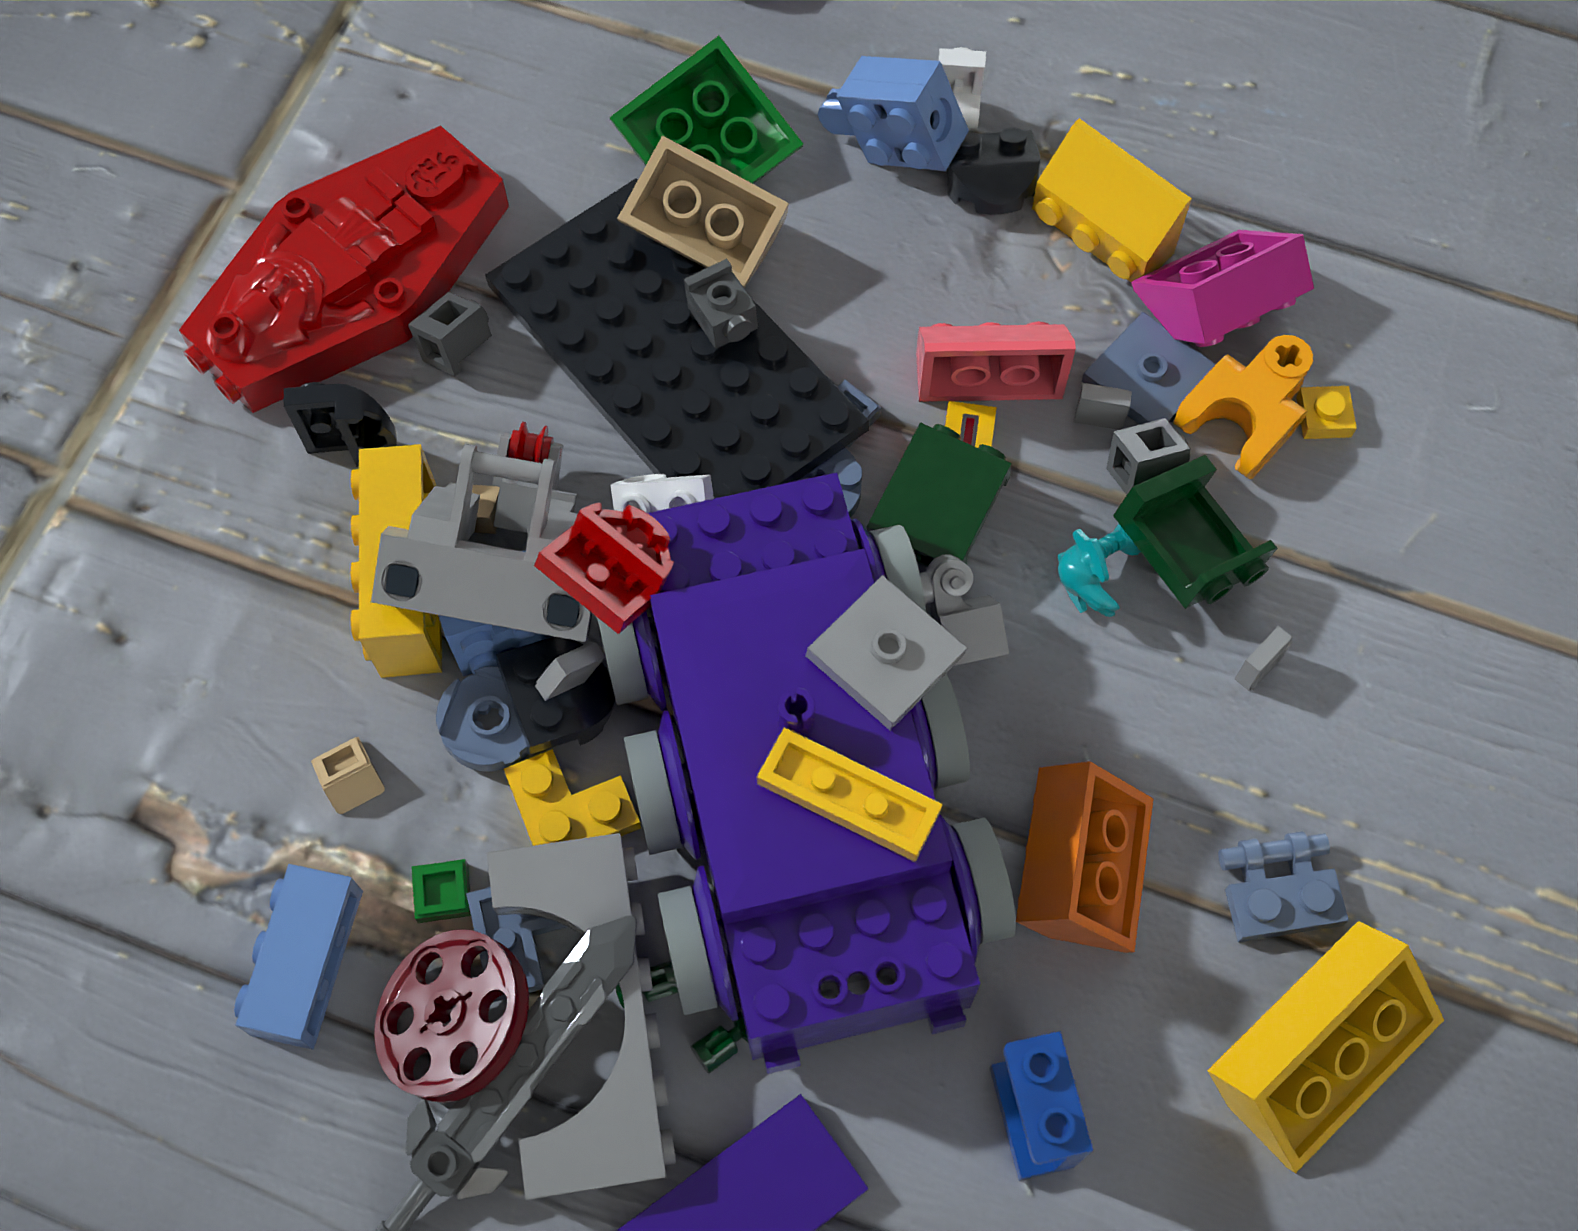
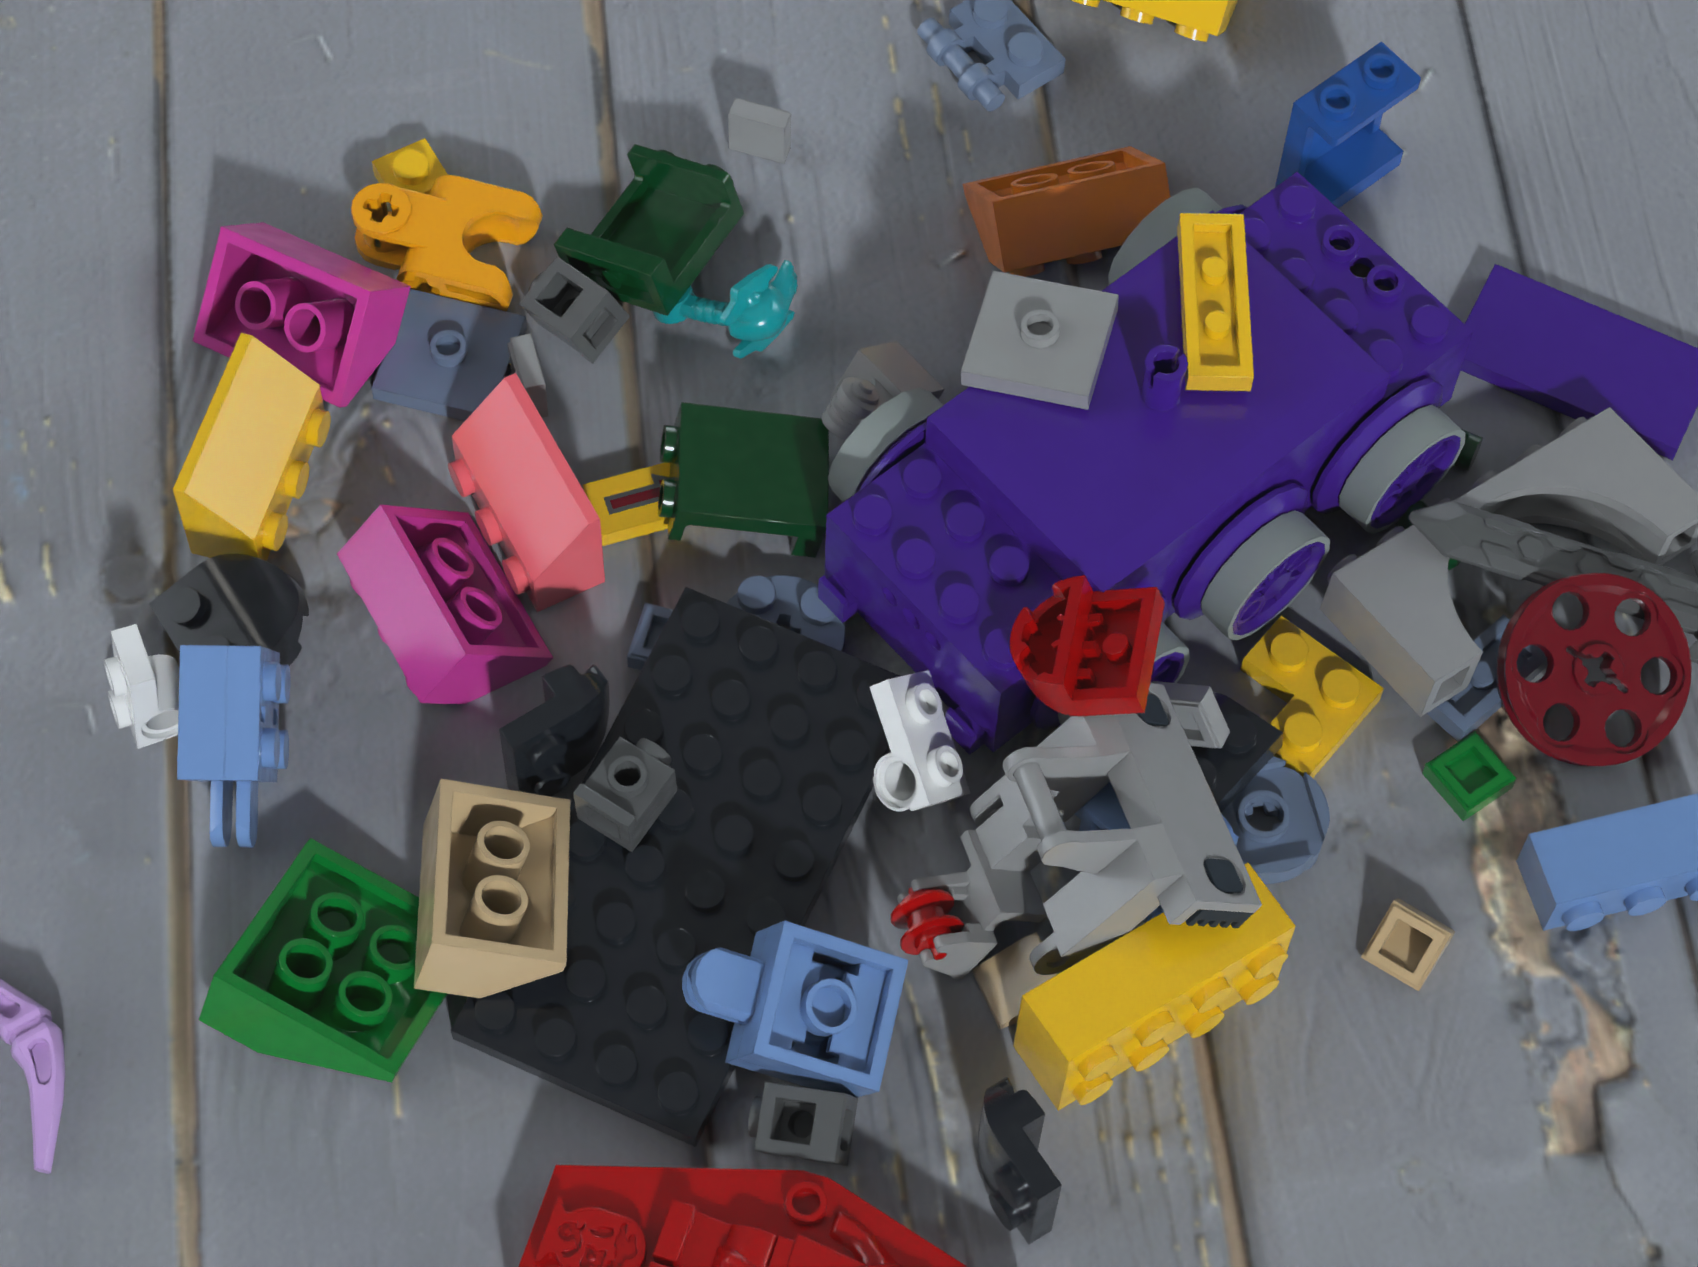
camera: 120 degrees left, 5 degrees down
none -> dark pink slope [337,504,553,704]
none -> black slope [499,664,610,796]
none -> medium blue brick [682,921,909,1098]

